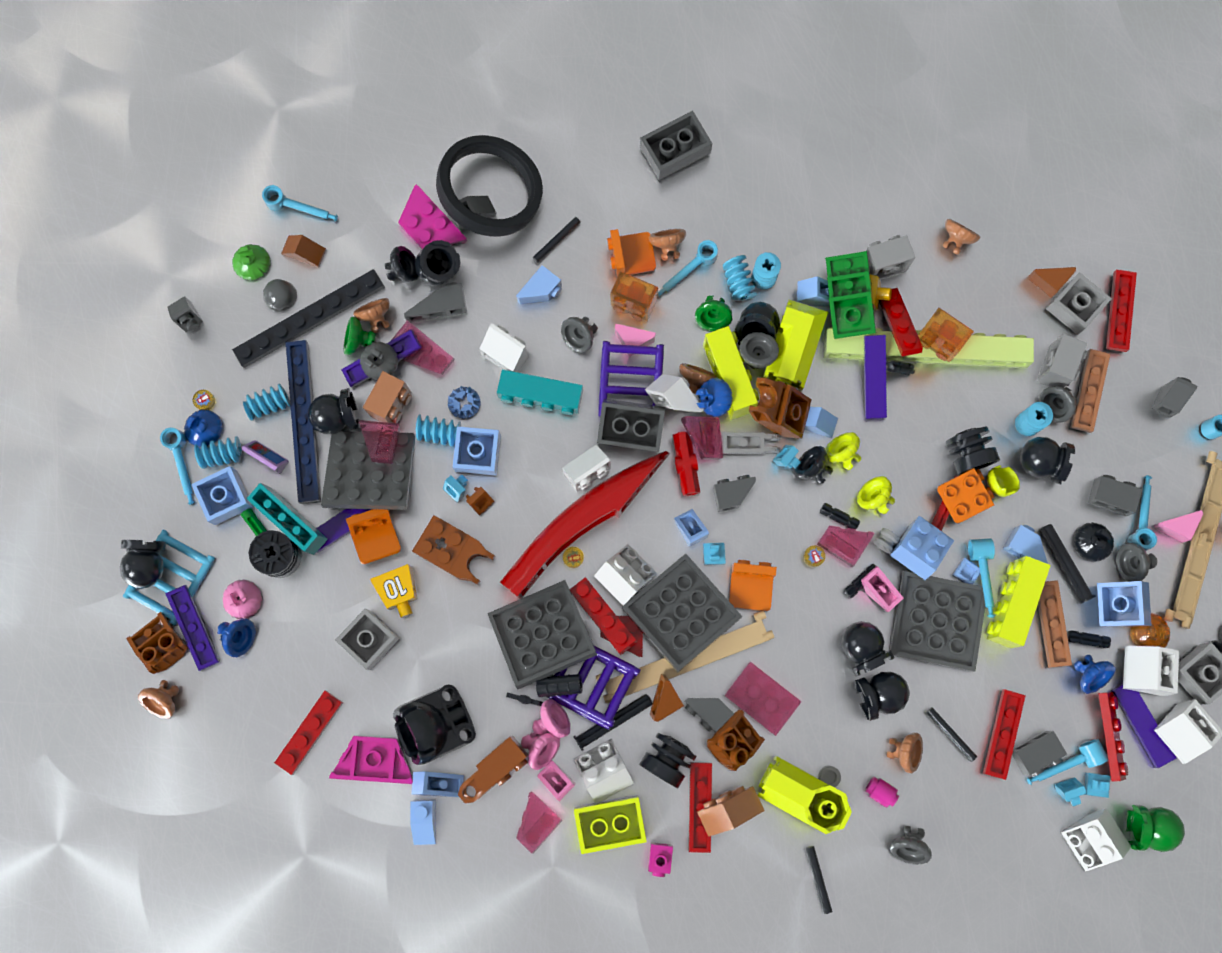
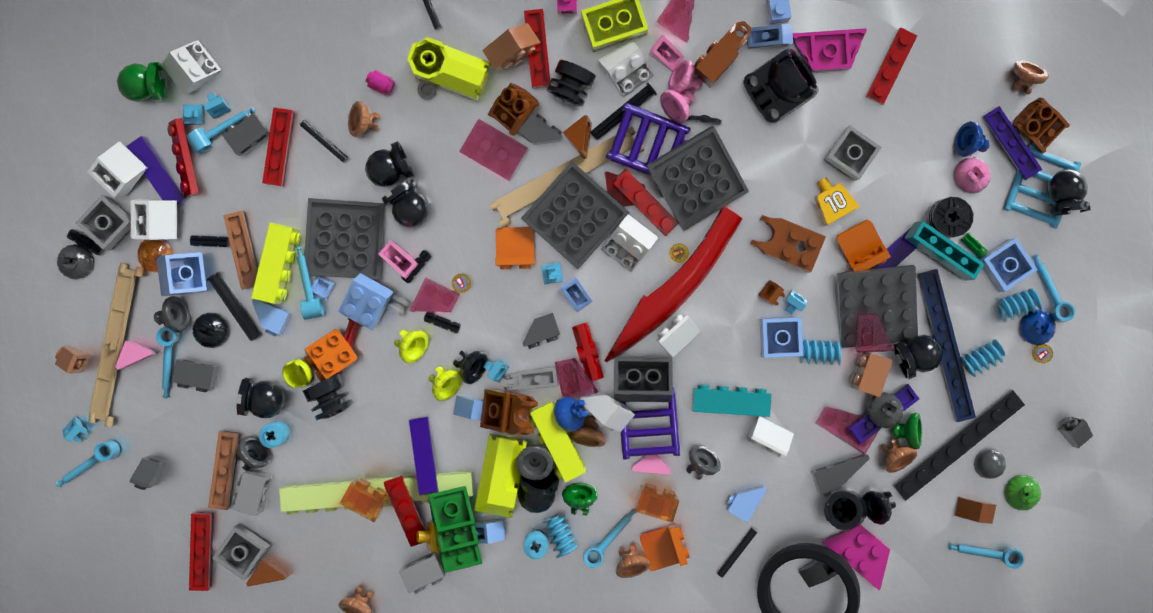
camera: 170 degrees right, 10 degrees up
slope [242,440,289,473] -> none
medium blue gear [447,386,481,419] -> none
black axle [536,674,583,698] -> none
black axle [886,360,915,375] -> none
dark grey hair [890,826,932,865] -> none
blue hair [1074,655,1116,694] -> none

